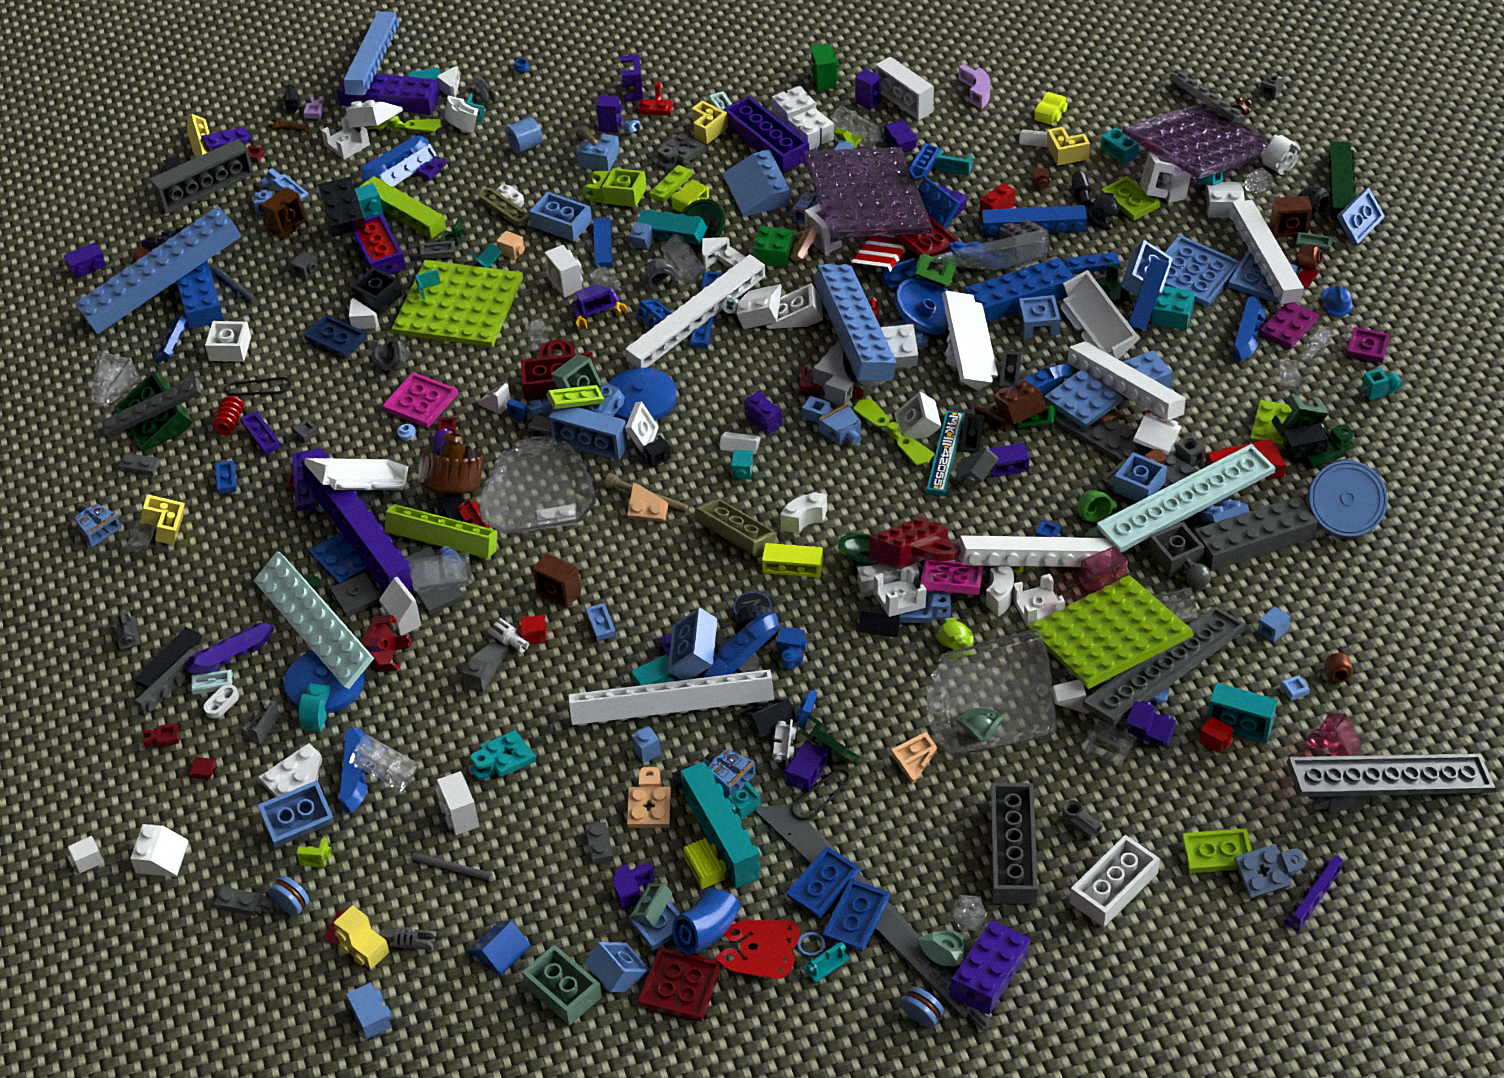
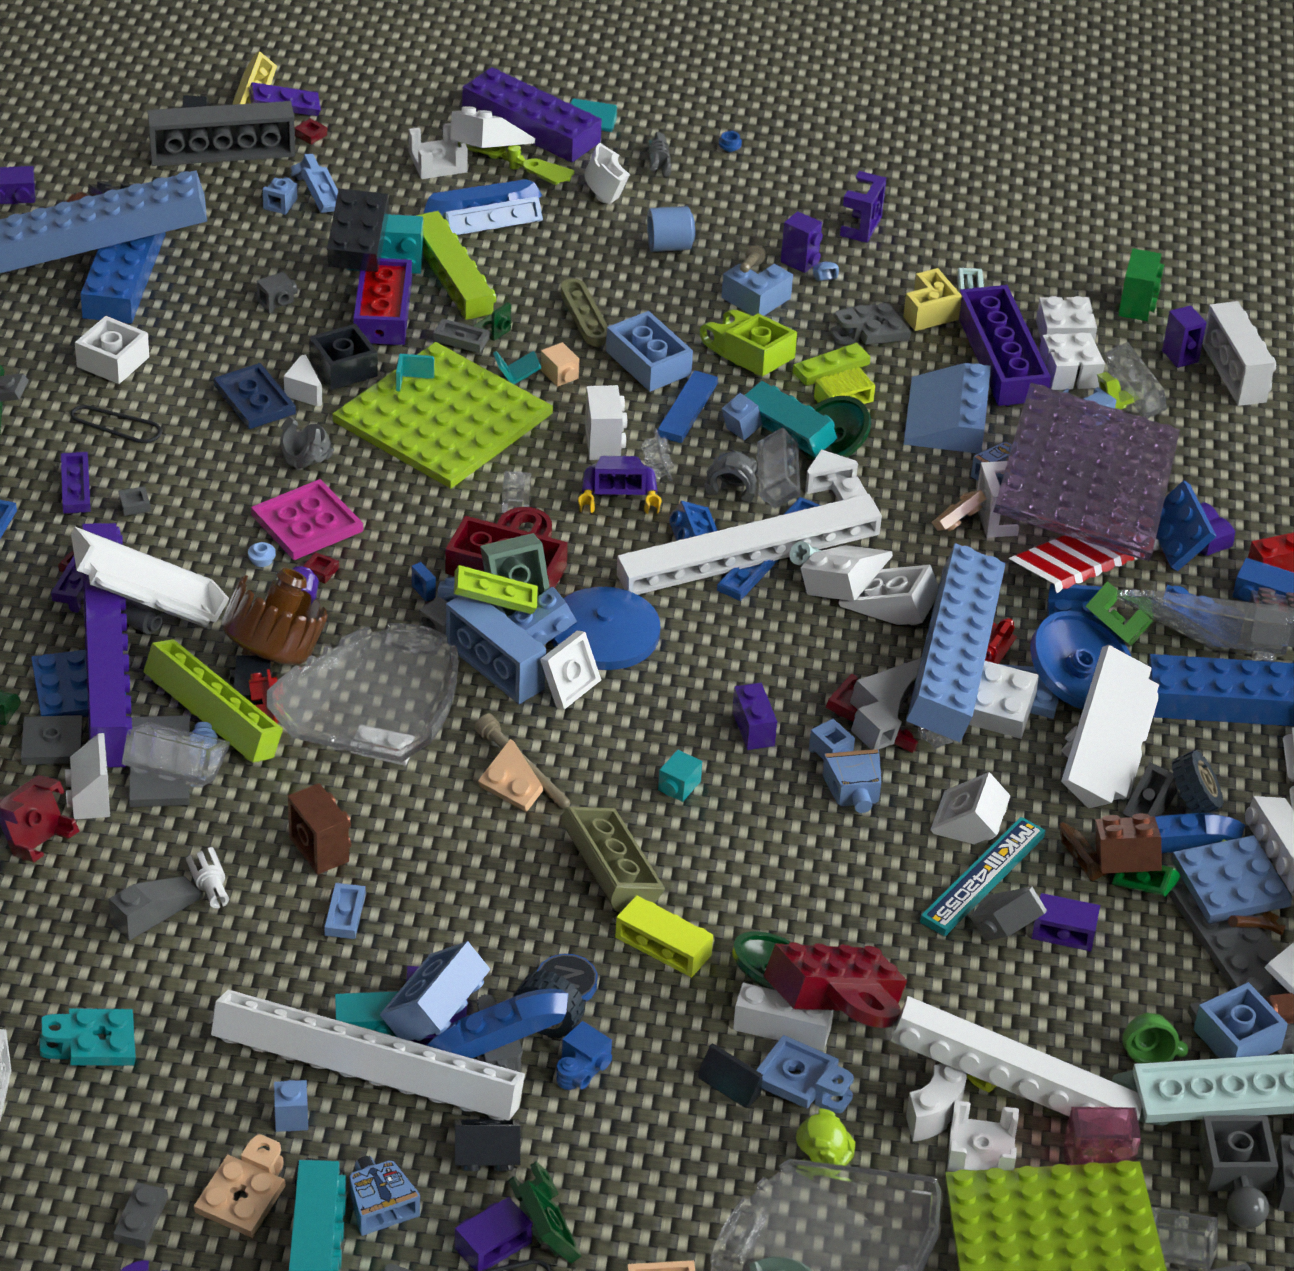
camera: 20 degrees right, 5 degrees down
blue plate [155,315,187,363] -> none
dark grey bar [211,265,257,303] -> none
red piece [212,396,245,436] -> none
reddish brown brick [261,187,307,238] -> none
reddish brown piece [268,118,309,132] -> none
black arm [283,84,300,113] -> none
lavender plate [304,96,324,119] -> none
medium blue brick [344,12,399,95] -> none
dark purple plate [416,156,446,181] -> none
white slope [437,66,460,97] -> none
teal bracket [464,93,485,121] -> none
white slope [478,383,510,414] -> none
white plate [497,185,524,207] -> none
red brick [518,615,547,644] -> none
red plate [638,82,673,116] -> none
black brick [641,435,671,468] -> none
white slope [720,432,761,454] -> none
teal brick [728,781,761,820] -> none
green brick [752,226,794,268] -> none
white hinge [772,720,796,766] -> none
white brick [780,492,827,533] -> none
blue plate [796,690,818,729] -> none
lime piece [853,398,934,466] -> none
white panel [873,566,926,617] -> none
dark purple brick [883,120,918,153] -> none
dark red plate [889,214,959,258] -> none
blue brick [909,143,941,182] -> none
dark pink plate [920,559,984,596] -> none
teal hinge [936,150,973,176] -> none
black slope [961,413,985,452] -> none
medium blue panel [1018,295,1060,338] -> none
blue tile [1035,520,1061,537] -> none
none -> black wheel [1172,749,1224,813]

